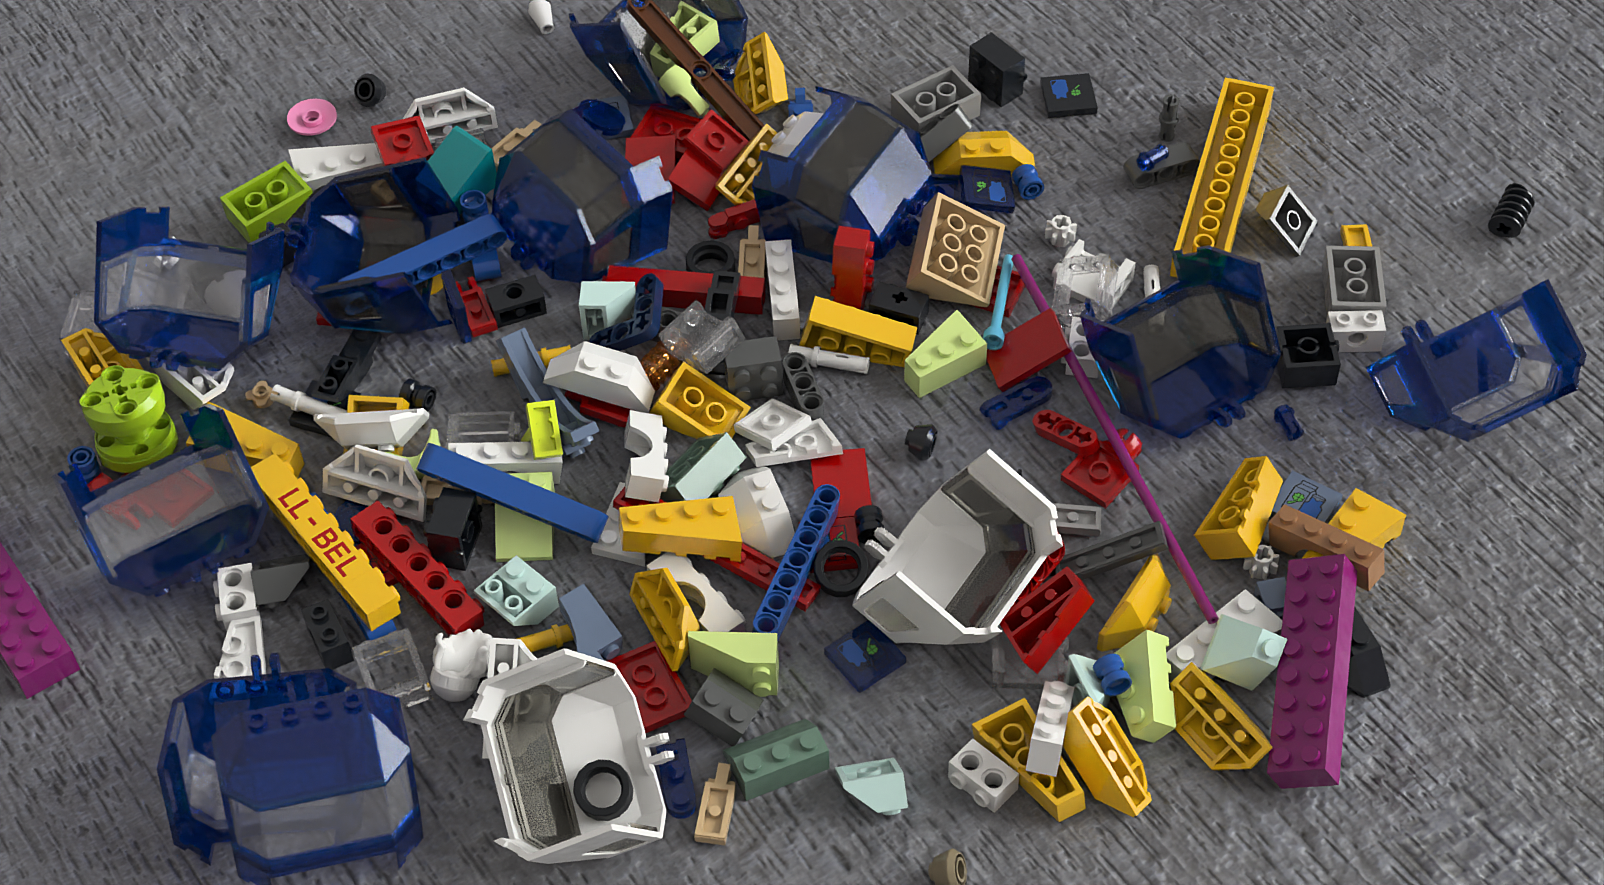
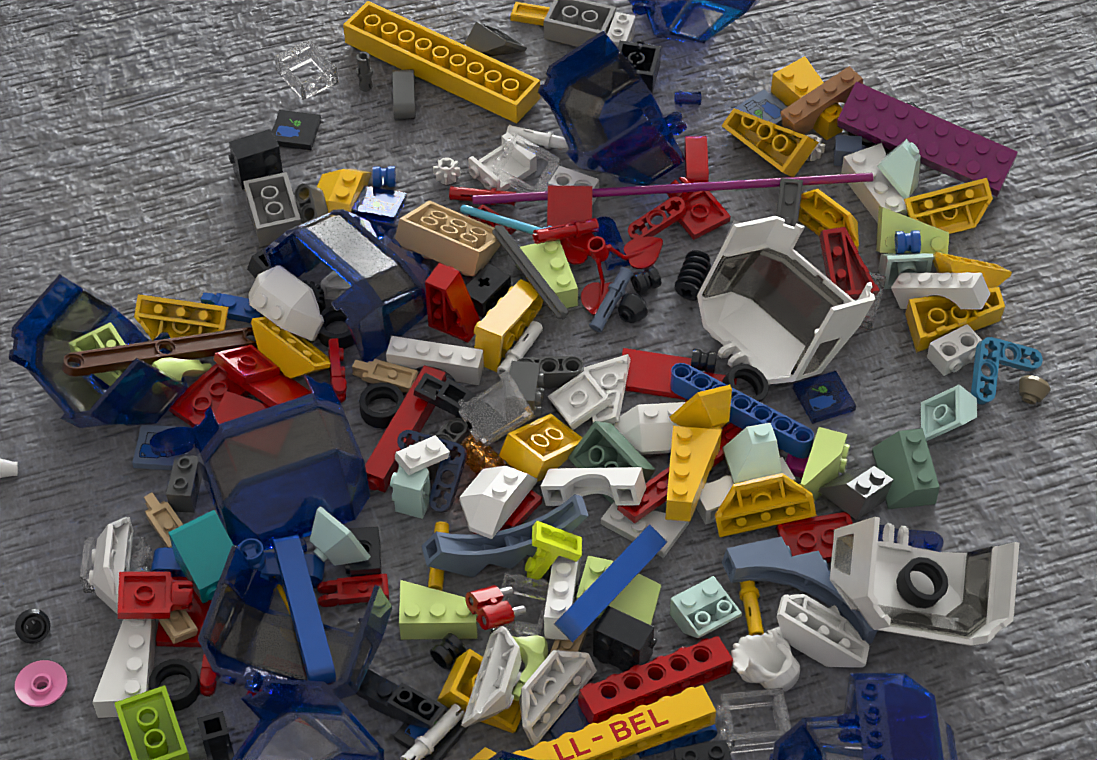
camera: 75 degrees left, 0 degrees up
clear blue tile [441,269,472,344] -> none
tan hinge [694,763,736,845] -> none
clear blue pin [1136,143,1169,171] -> none
none -> clear window [274,39,339,100]
none -> light aqua slope [309,506,371,566]
none -> white plate [394,435,450,475]
none -> yellowish green wedge [399,580,478,640]
none -> red pin [449,186,516,206]
none -> red piece [465,585,526,630]
none -> dark grey axle [492,225,569,319]
none -> red pin [532,218,599,244]
none -> red plant [560,233,663,315]
none -> sand blue pin [589,267,634,332]
none -> black wheel [631,266,662,295]
none -> yellow slope [669,385,732,431]
none -> red beam [684,136,709,183]
none -> light aqua slope [723,423,782,484]
none -> dark azure beam [971,337,1043,405]

